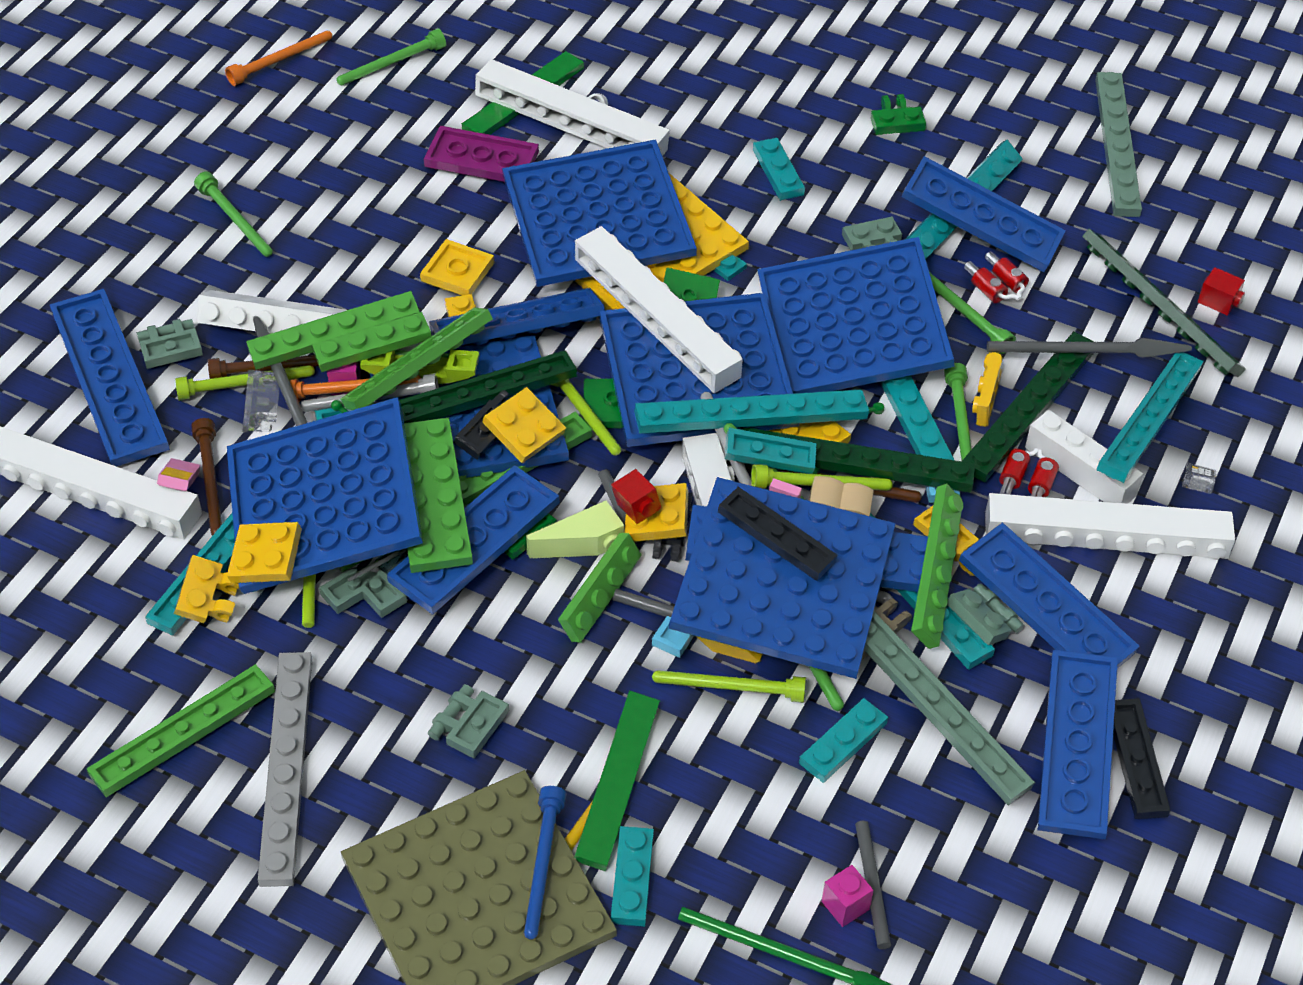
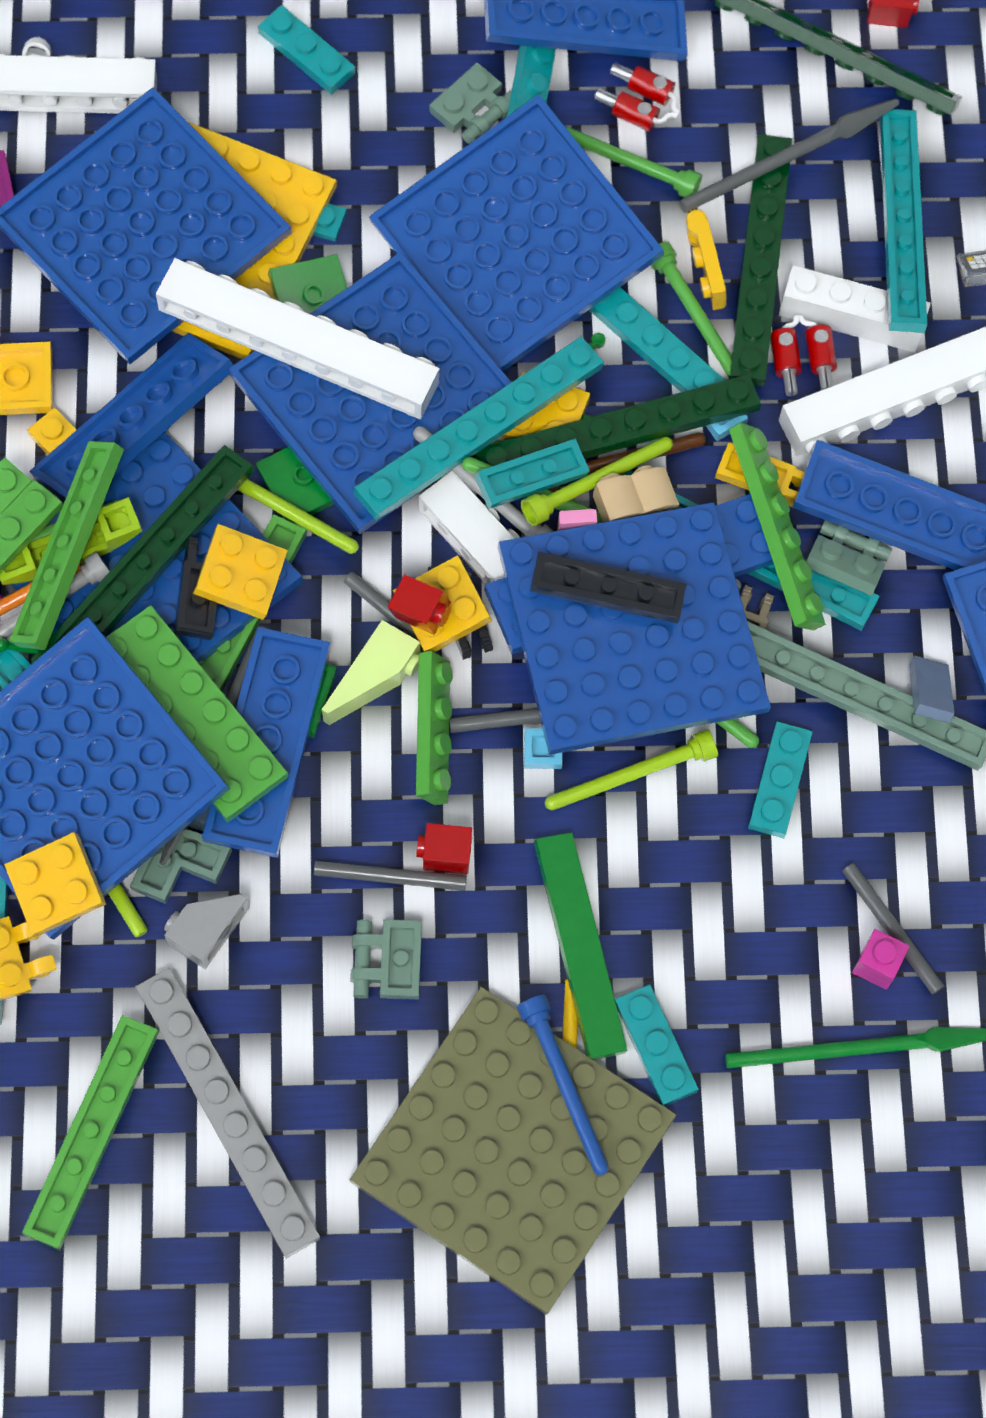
camera: 30 degrees left, 20 degrees up
none -> light grey slope [164,894,250,970]
none -> dark grey bar [314,861,467,891]
none -> red brick [416,823,472,874]
none -> sand blue tile [909,655,955,723]

